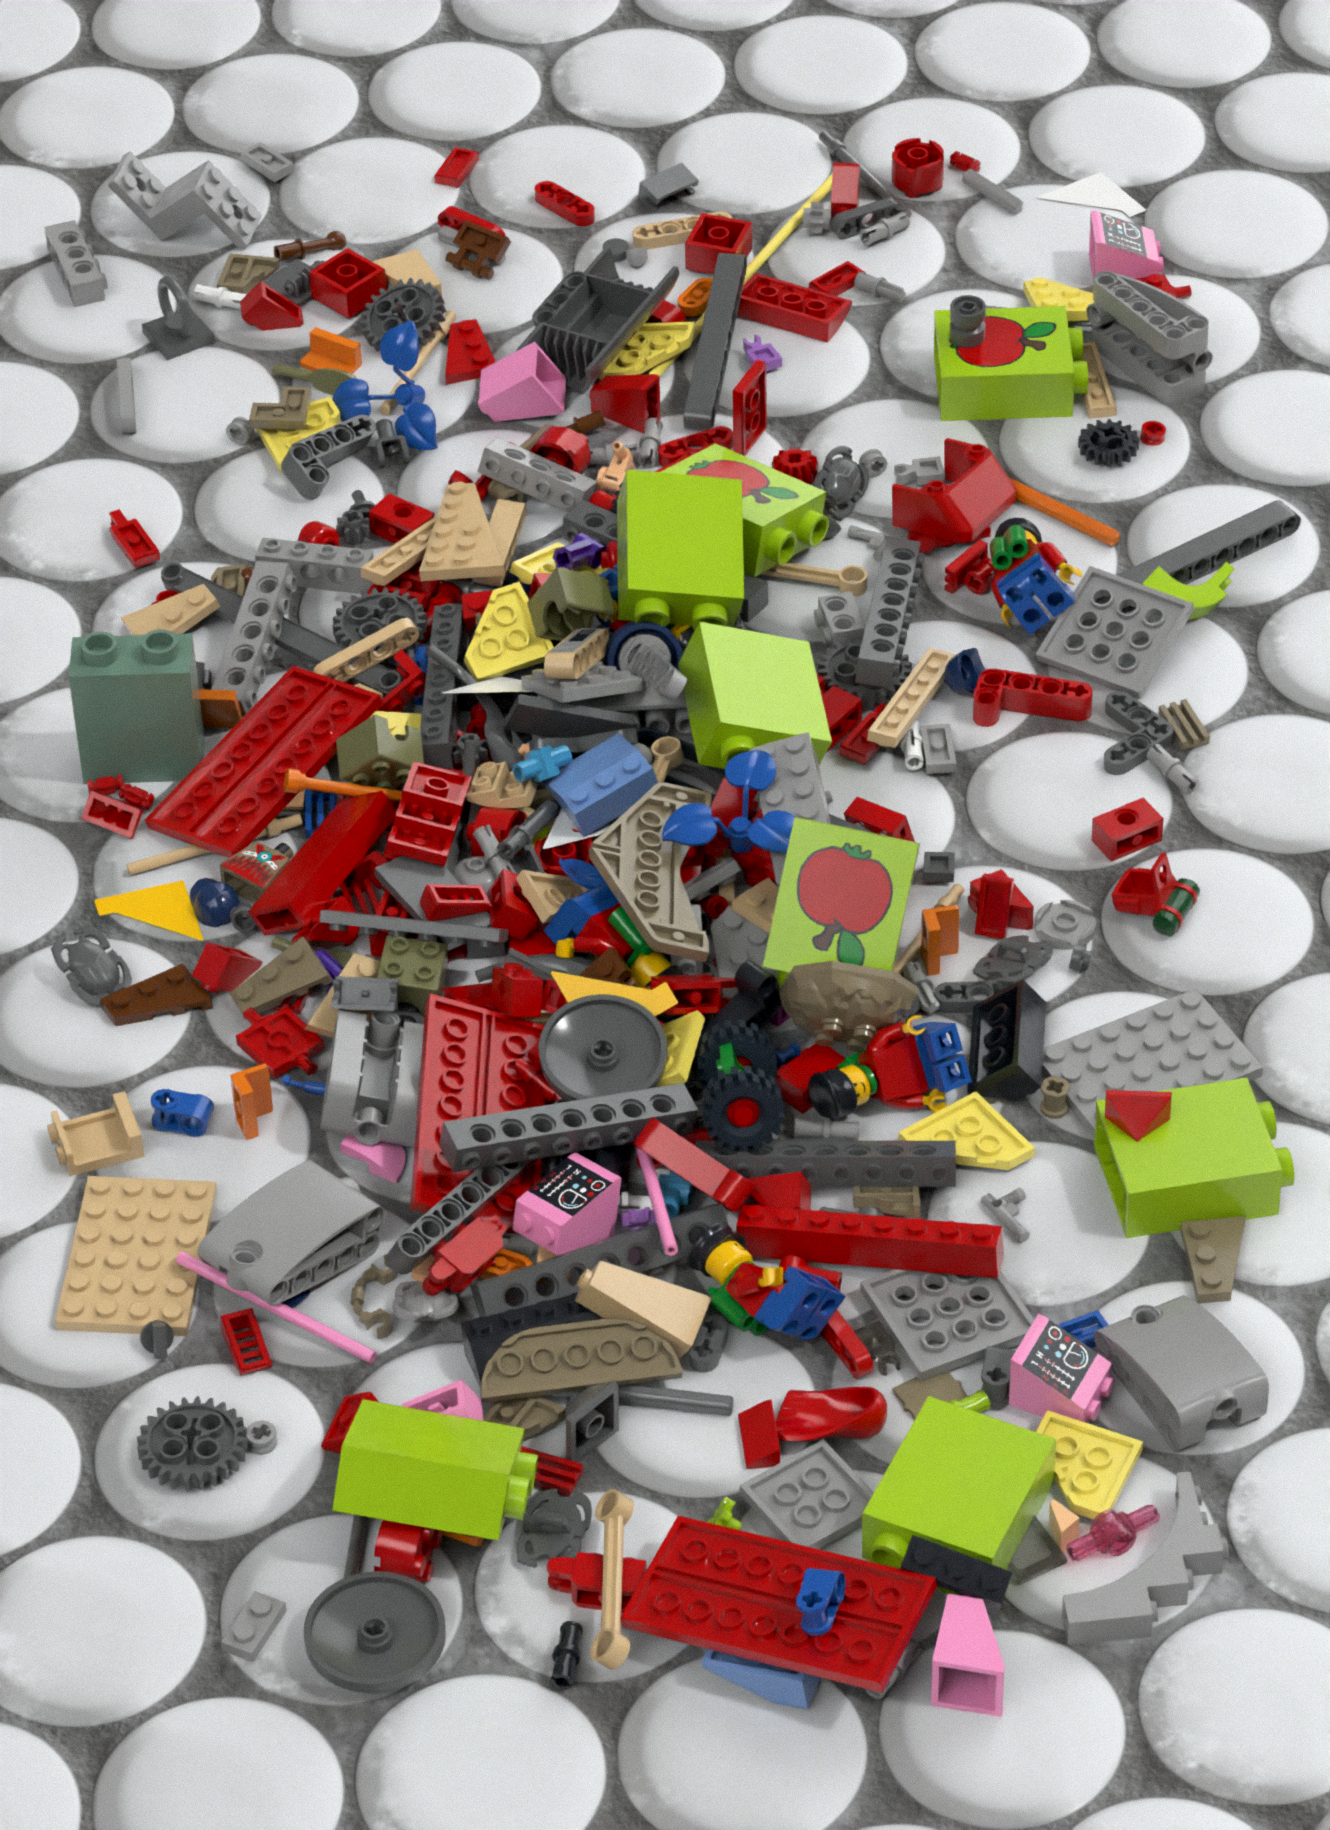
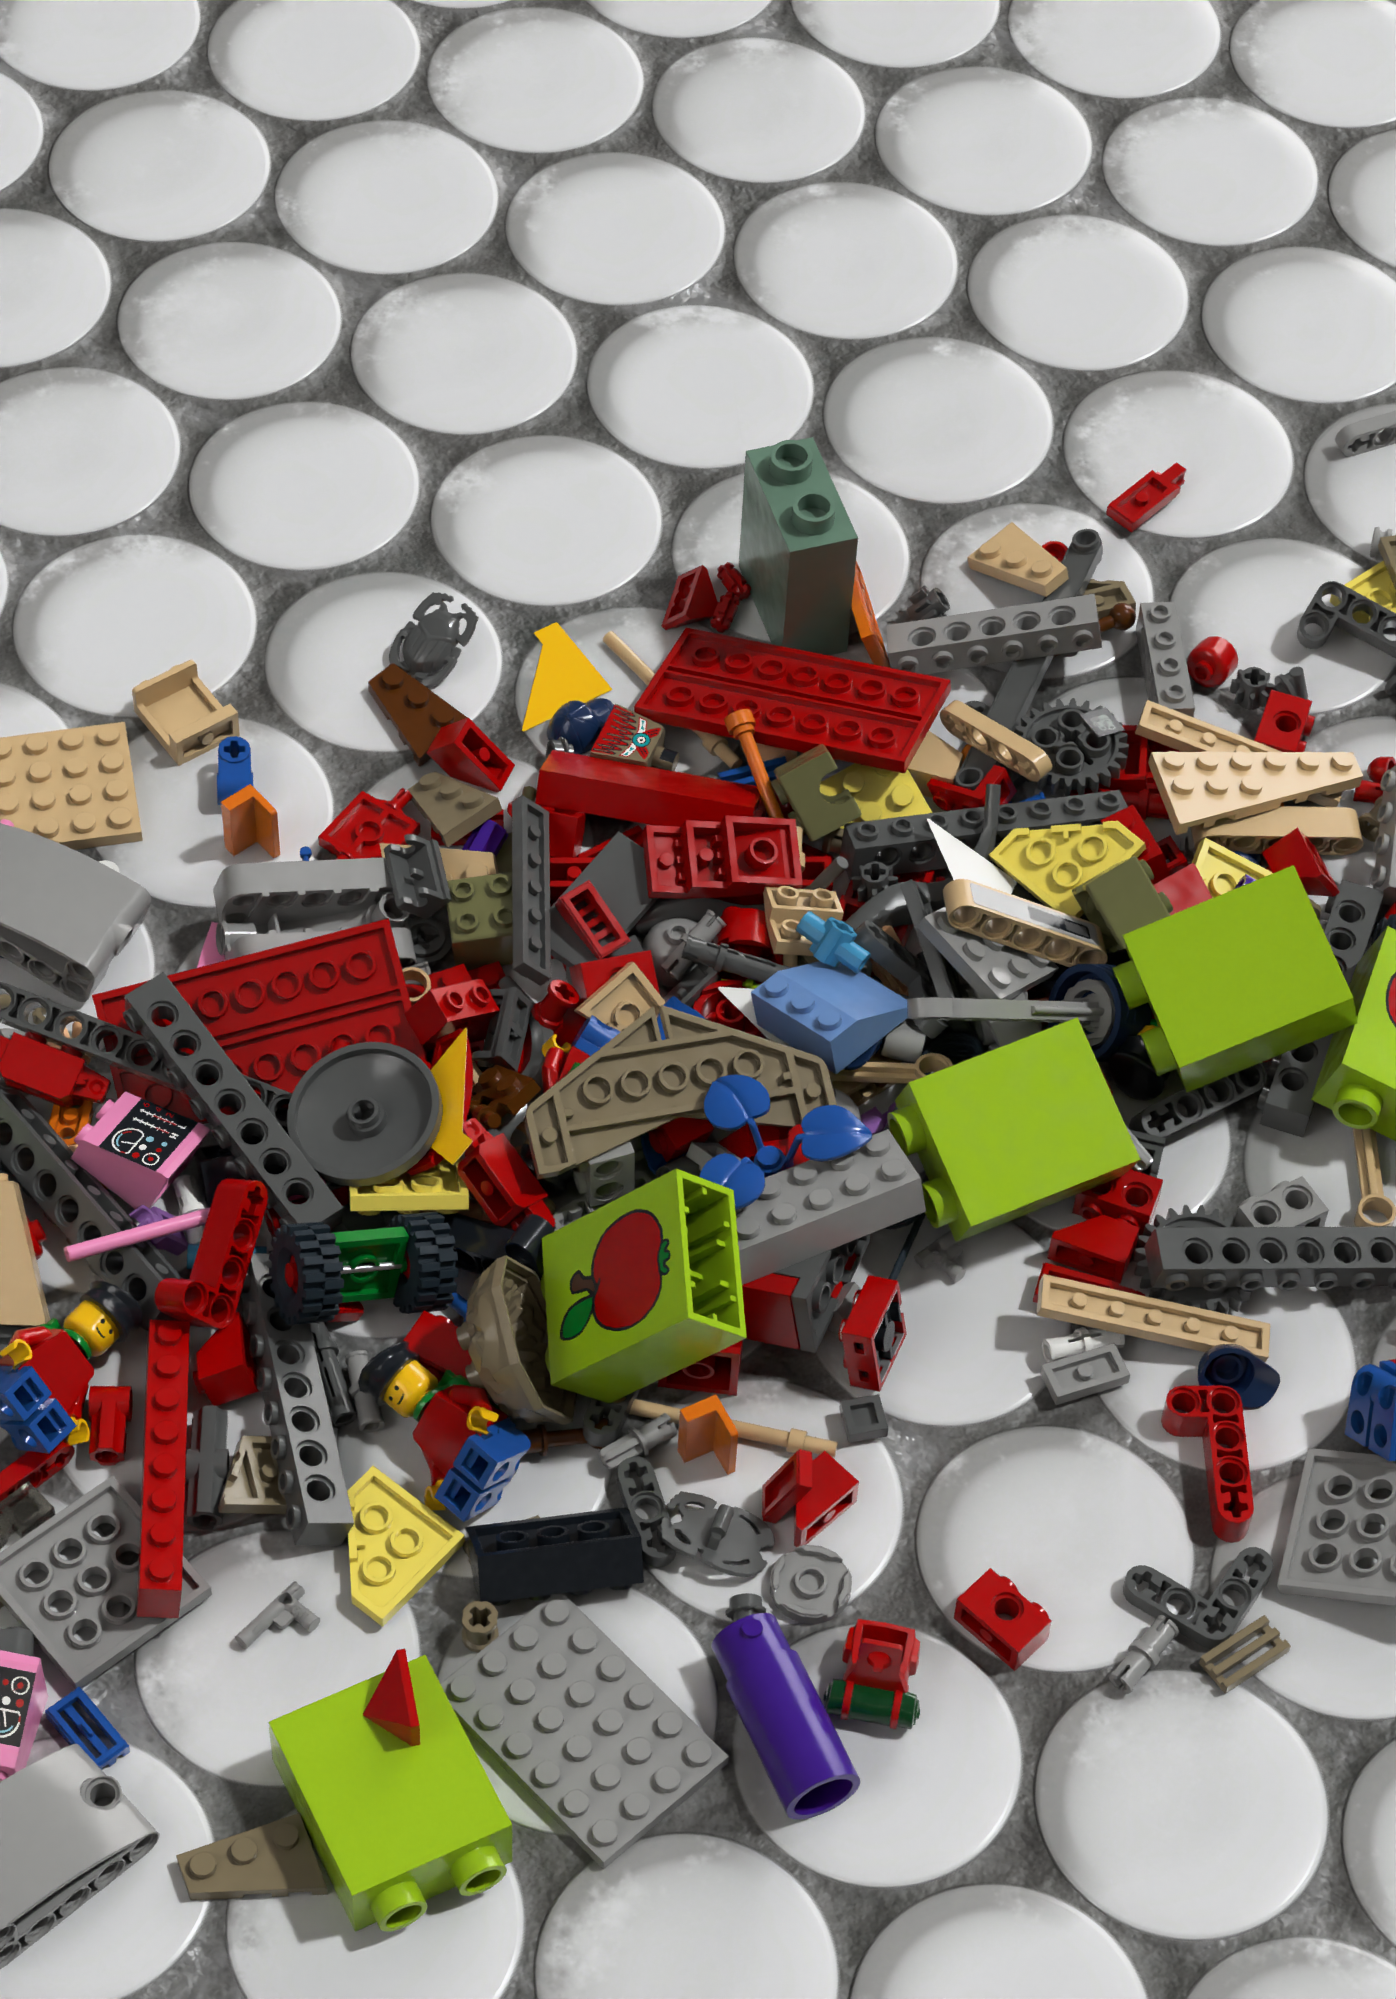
camera: 70 degrees right, 10 degrees up
none -> red bush [531,979,580,1030]
none -> dark purple piece [711,1613,860,1820]
none -> sticker [1080,707,1125,737]
none -> red slope [1262,827,1340,897]

